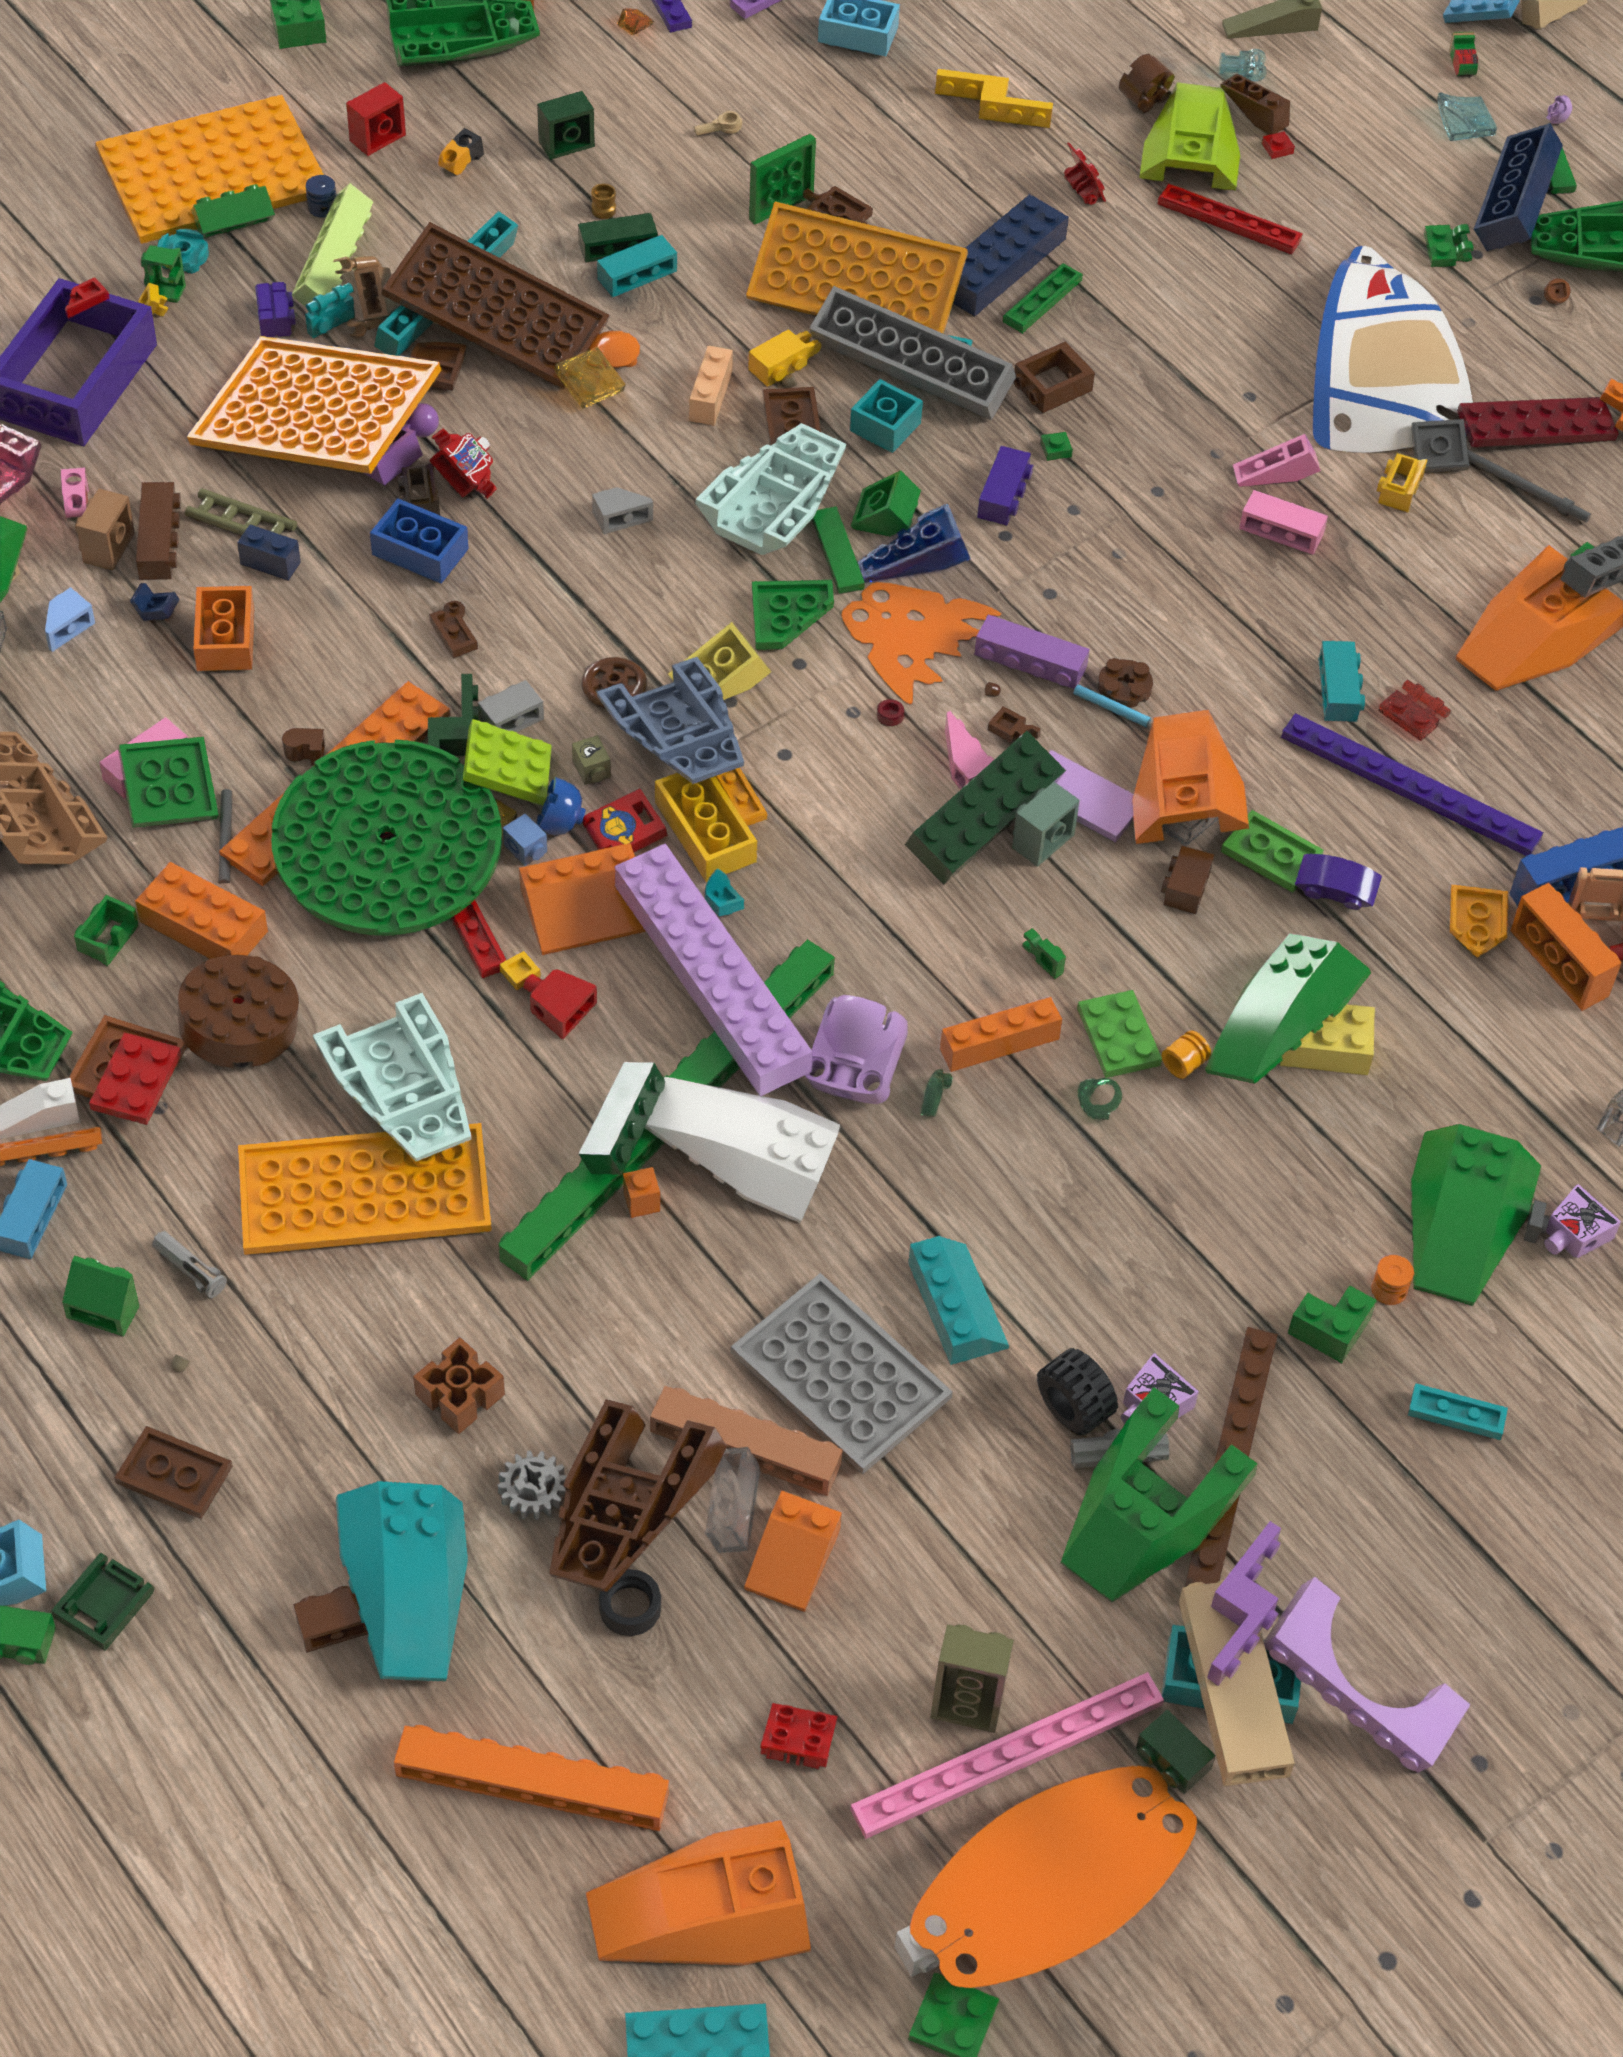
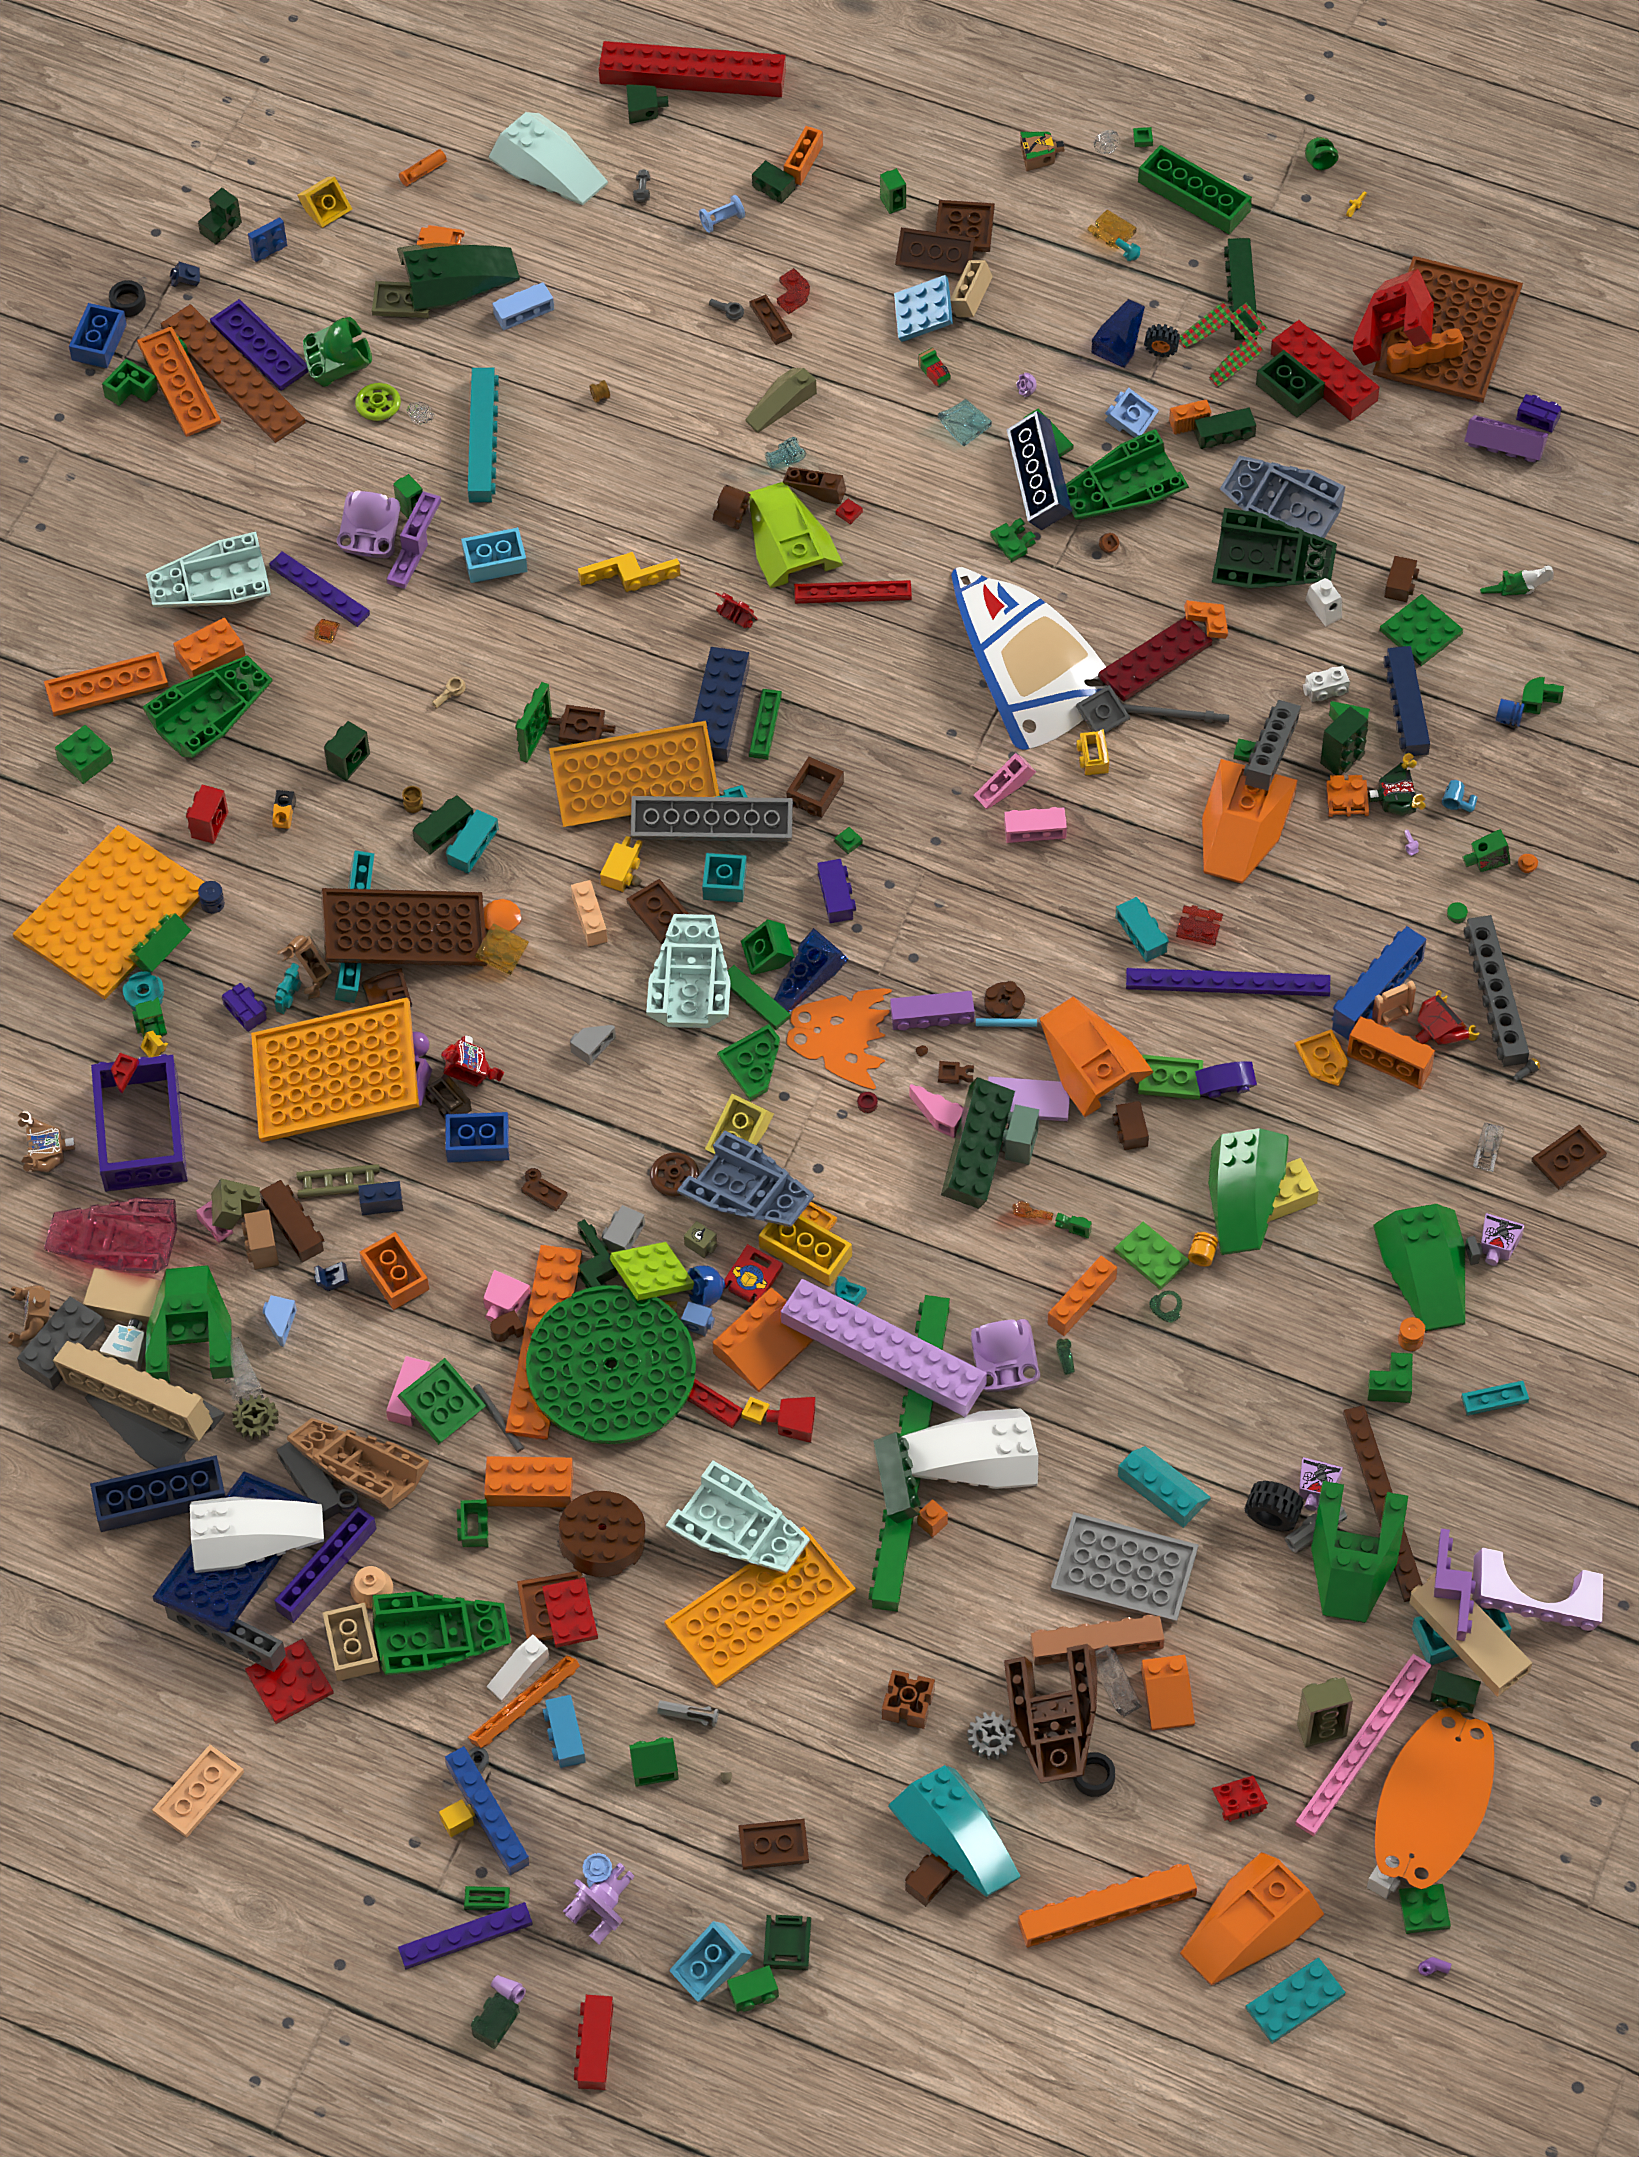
camera: 25 degrees left, 5 degrees up
yellowish green brick [291,183,373,307] -> none
none -> olive brick [211,1178,260,1230]
none -> bright pink torso [483,1270,531,1322]
none -> clear orange plate [1012,1201,1054,1221]

